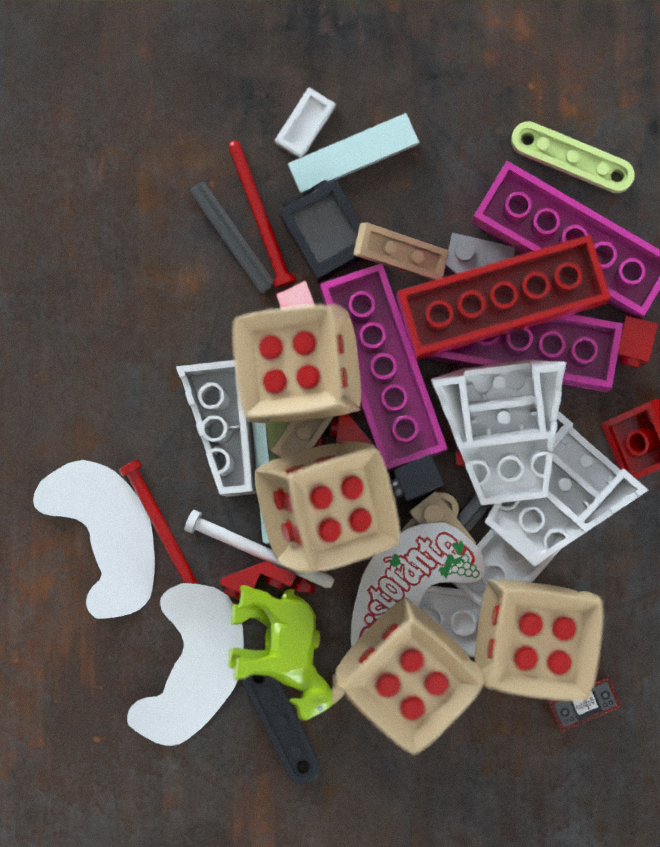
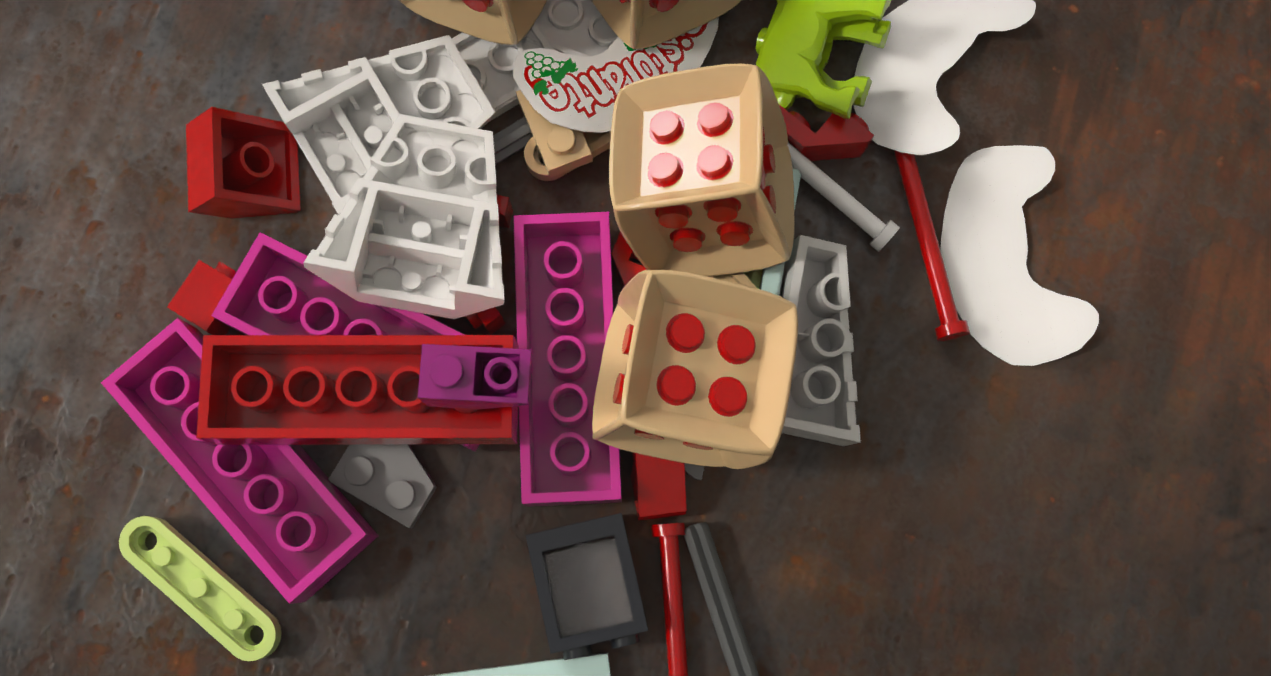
camera: 165 degrees left, 5 degrees down
tan plate [353,222,449,281] -> none
black brick [390,454,444,505] -> none
none -> magenta slope [418,344,532,409]

